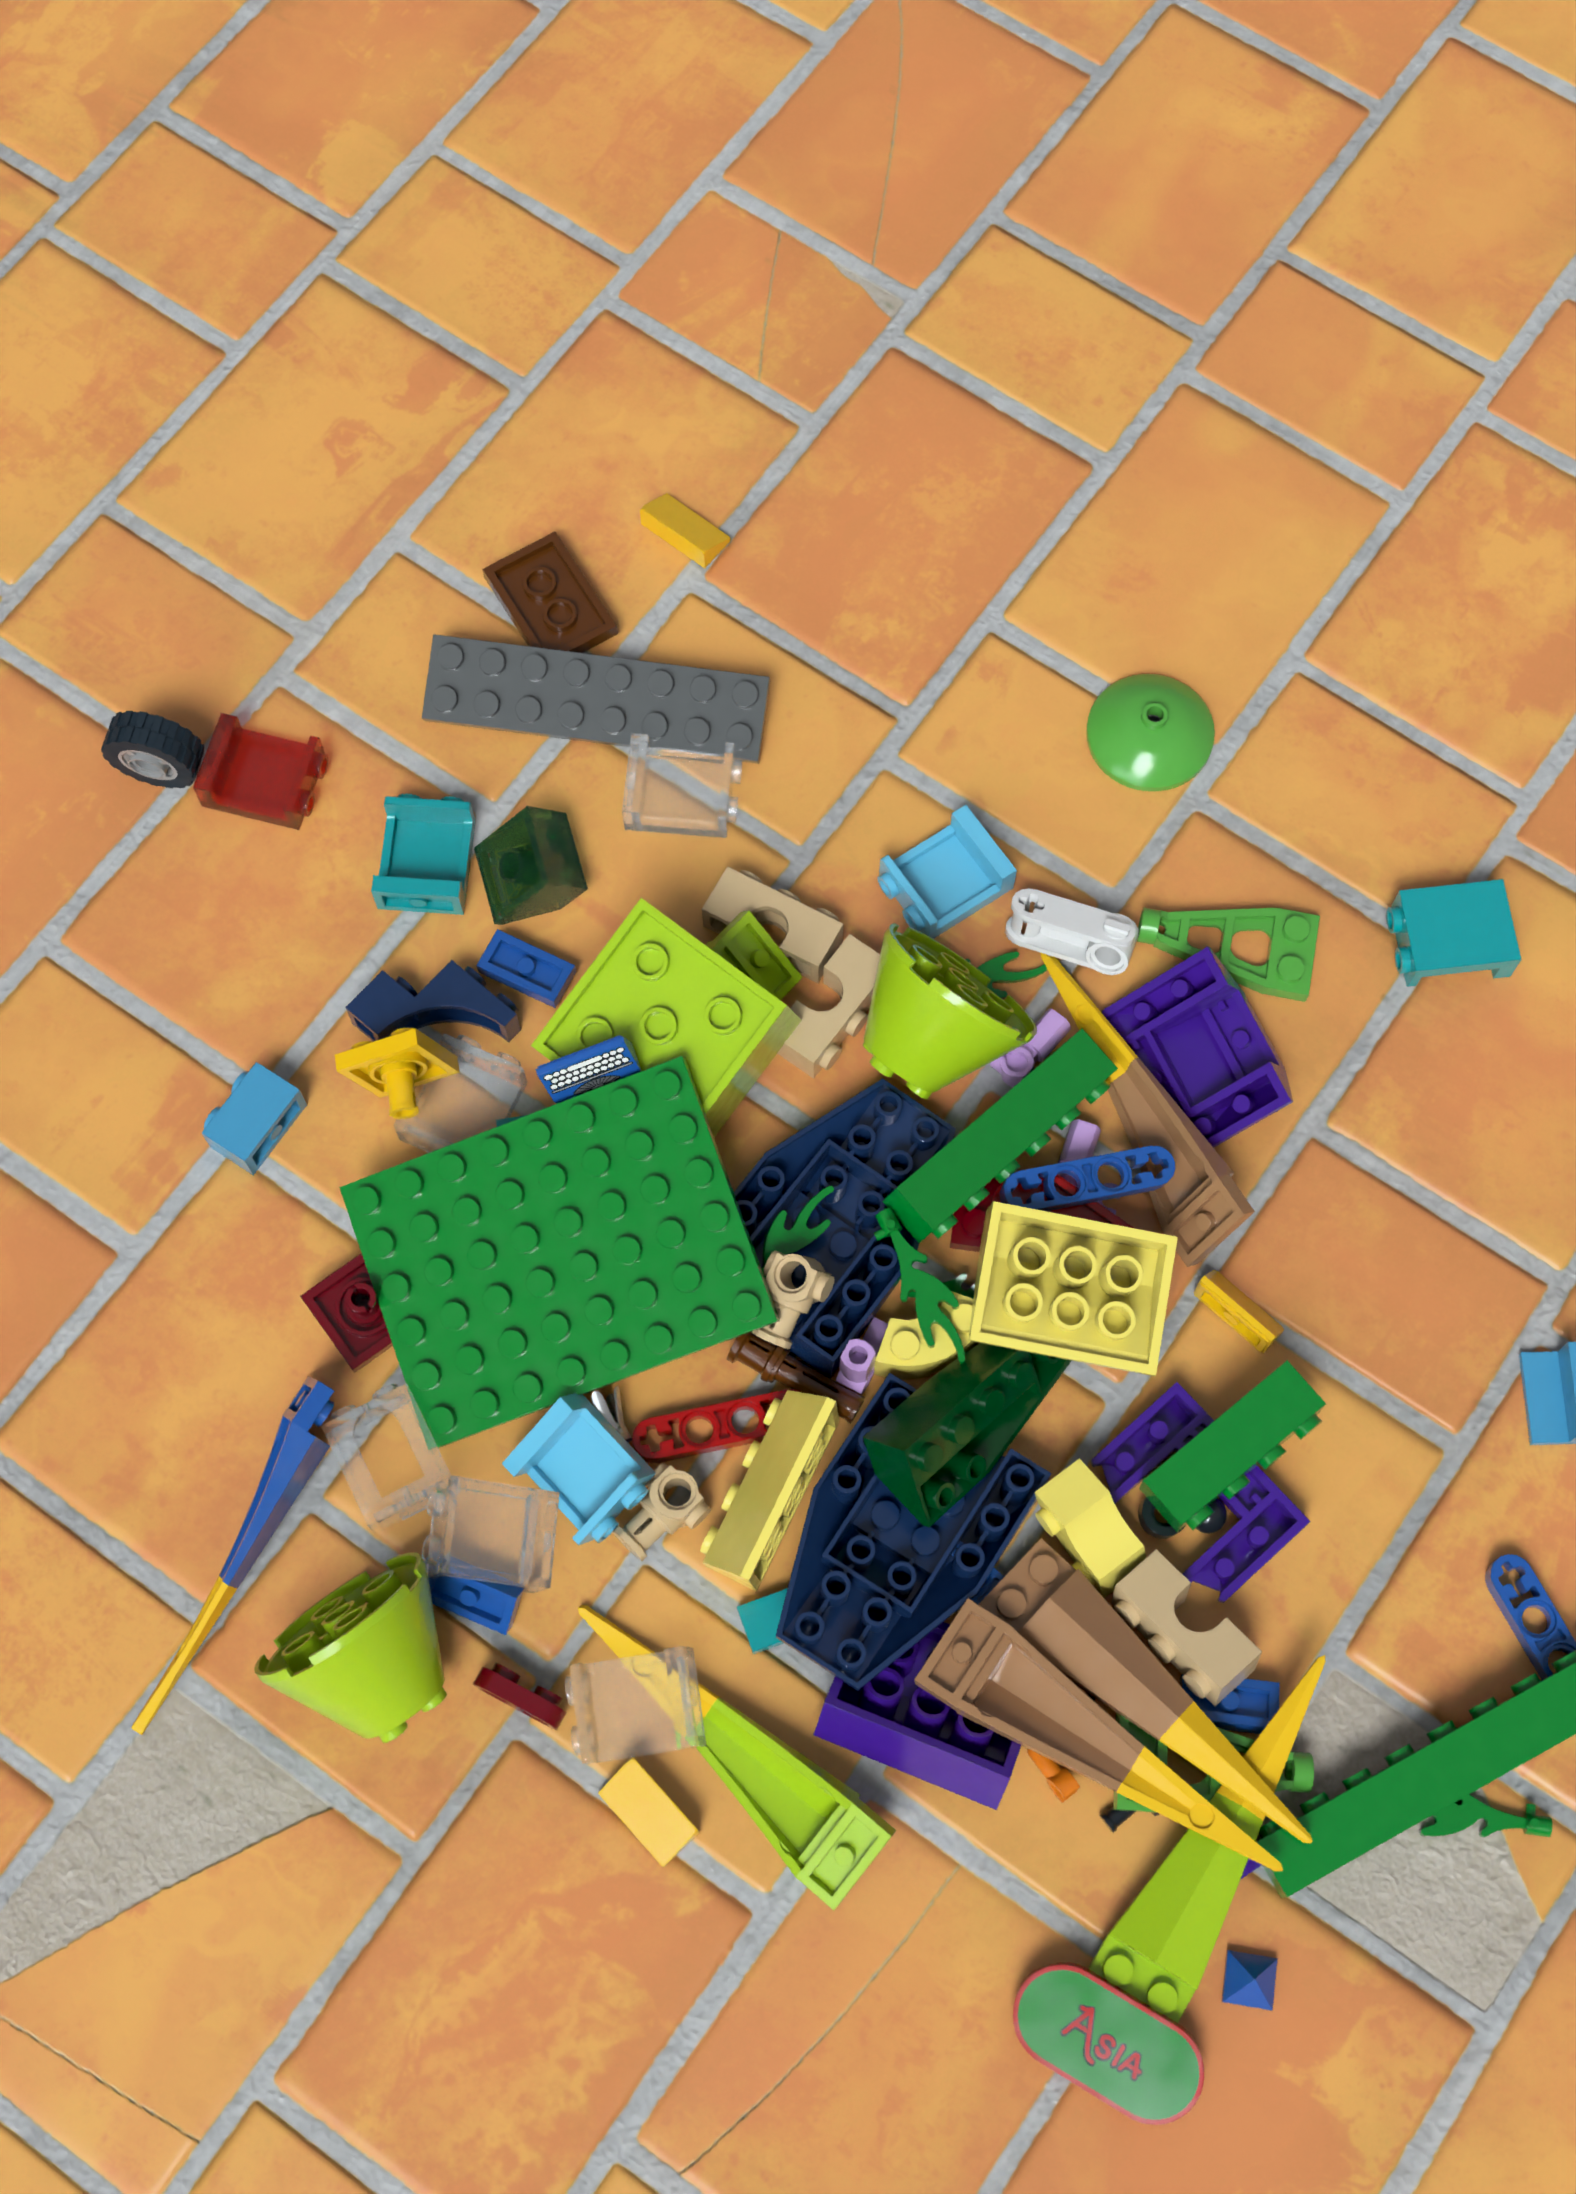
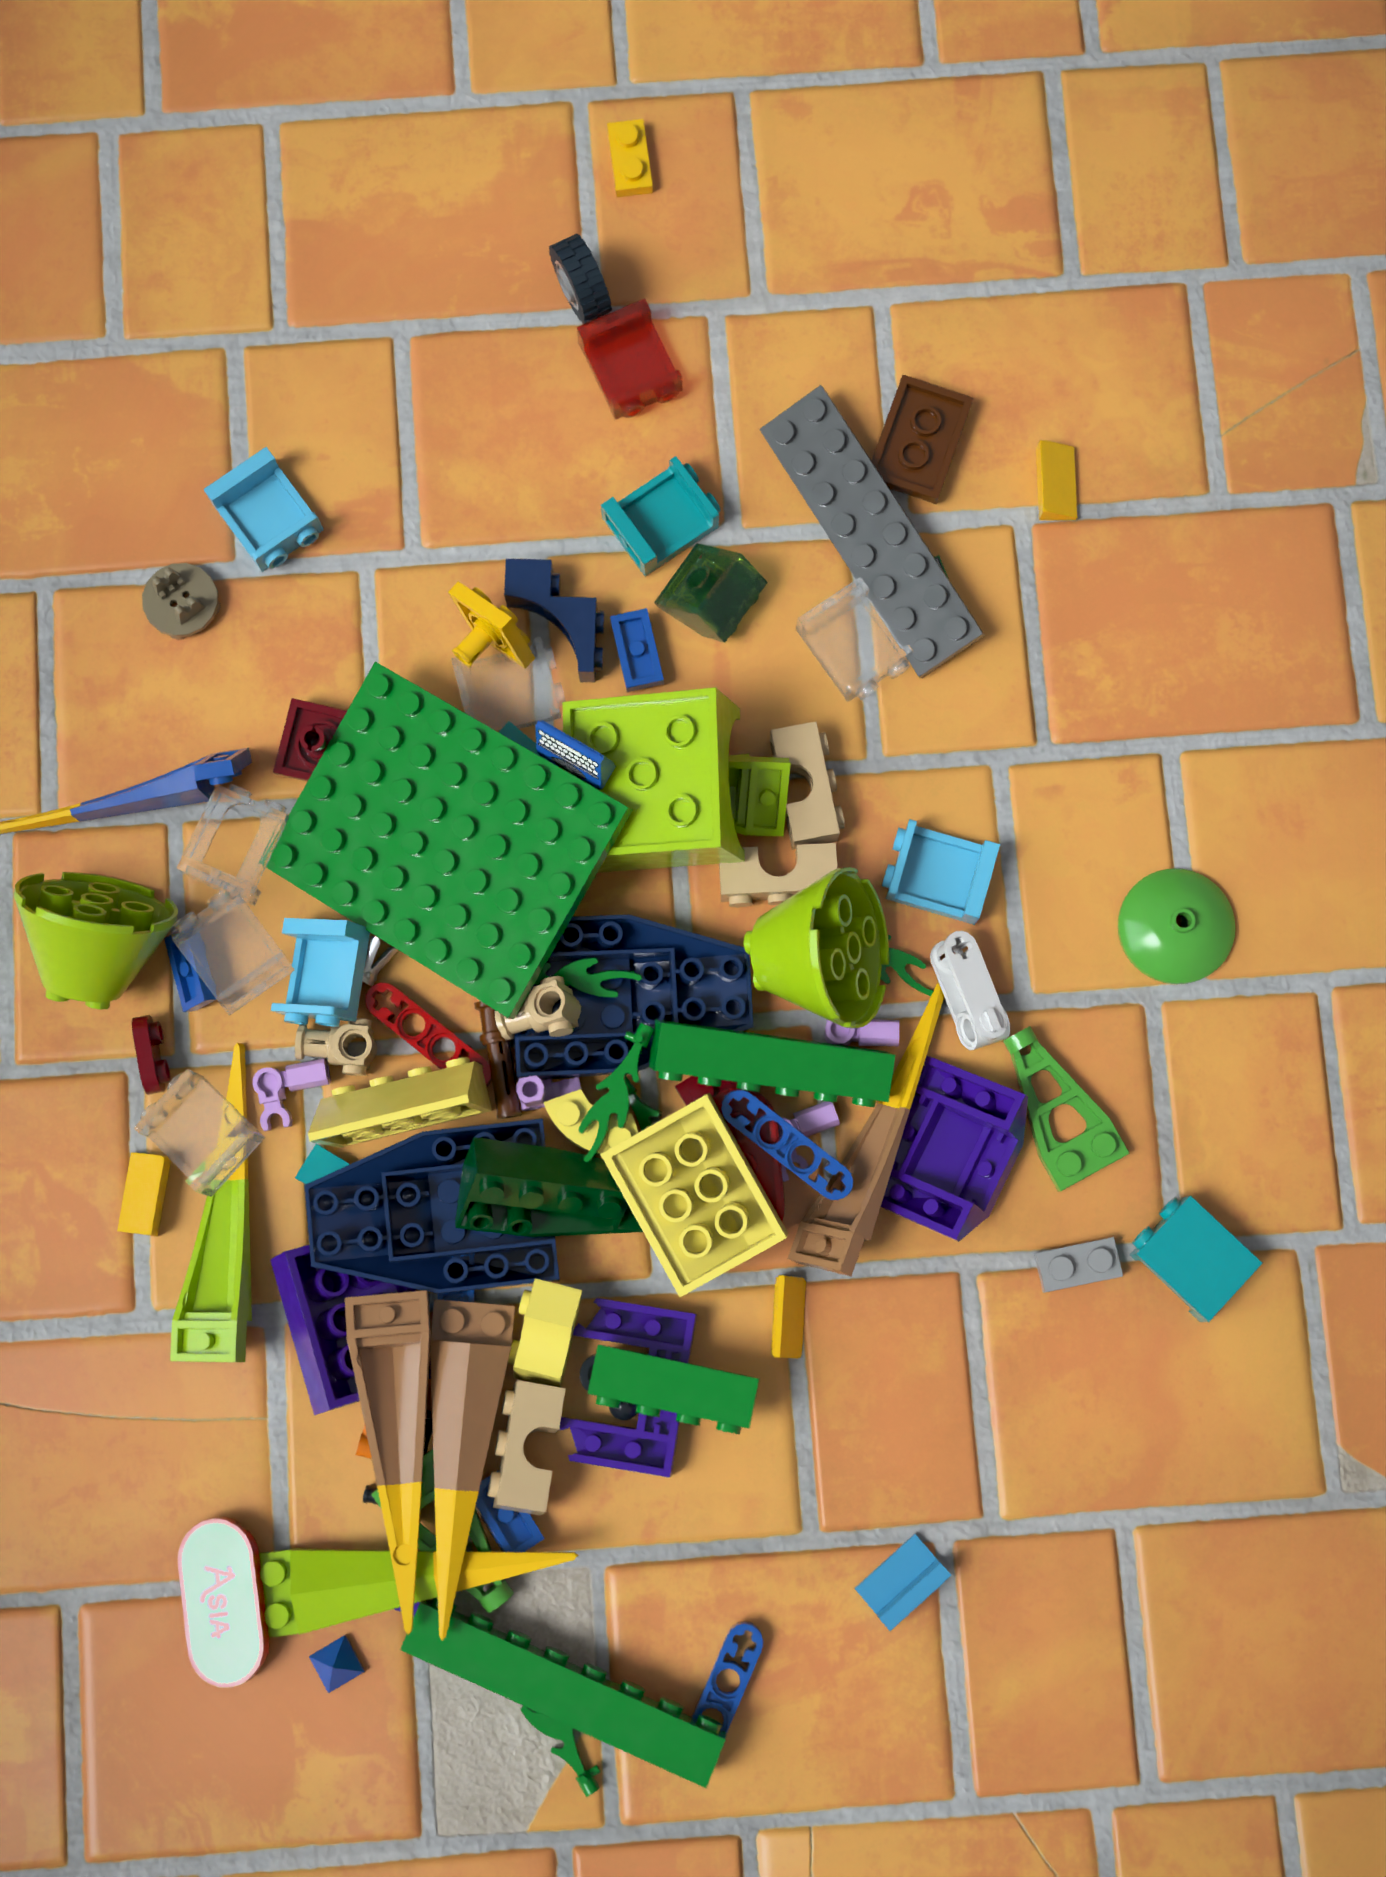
camera: 50 degrees right, 10 degrees up
dark azure brick [202,1062,307,1176] -> none
none -> dark tan plate [142,563,220,640]
none -> medium azure panel [204,447,324,572]
none -> lavender bar [253,1058,331,1131]
none -> yellow plate [607,119,653,198]
none -> light grey plate [1034,1237,1123,1293]

